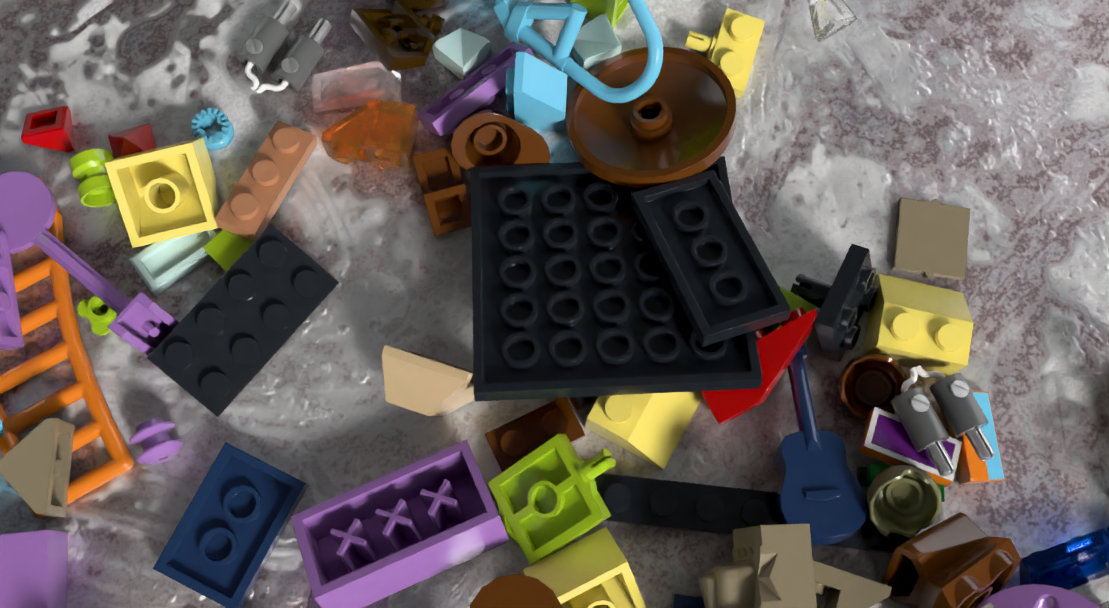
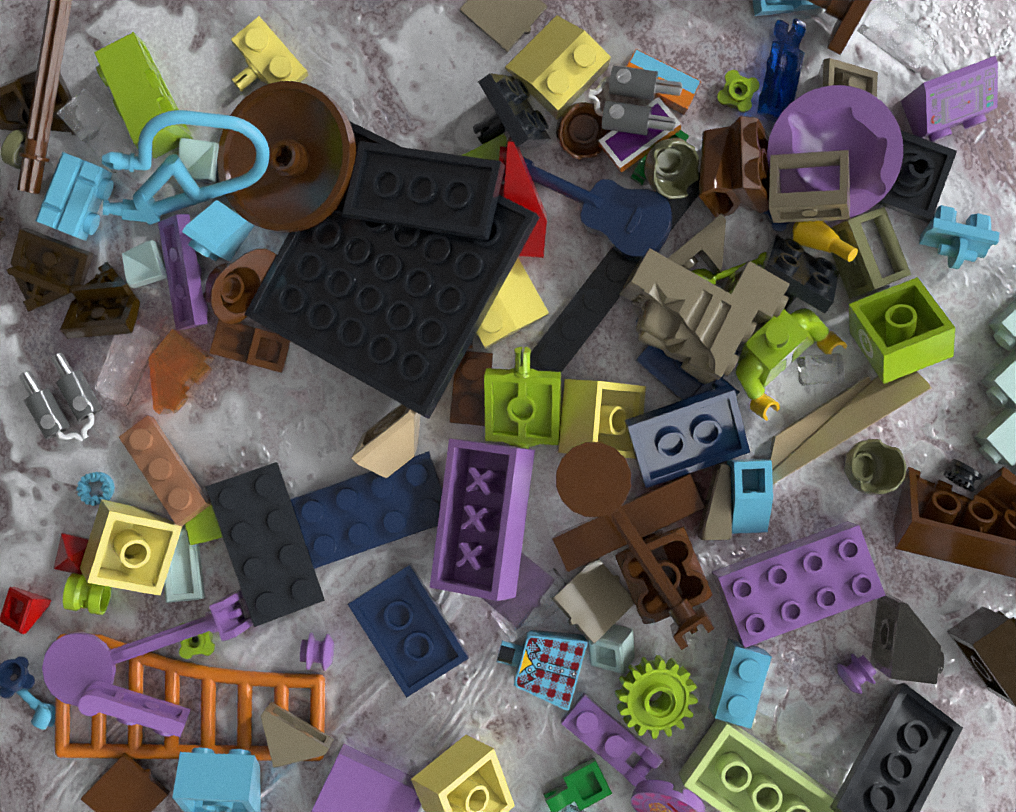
camera: 55 degrees left, 15 degrees up
none -> dark blue plate [291,451,443,569]
none -> lime plate [717,70,760,113]

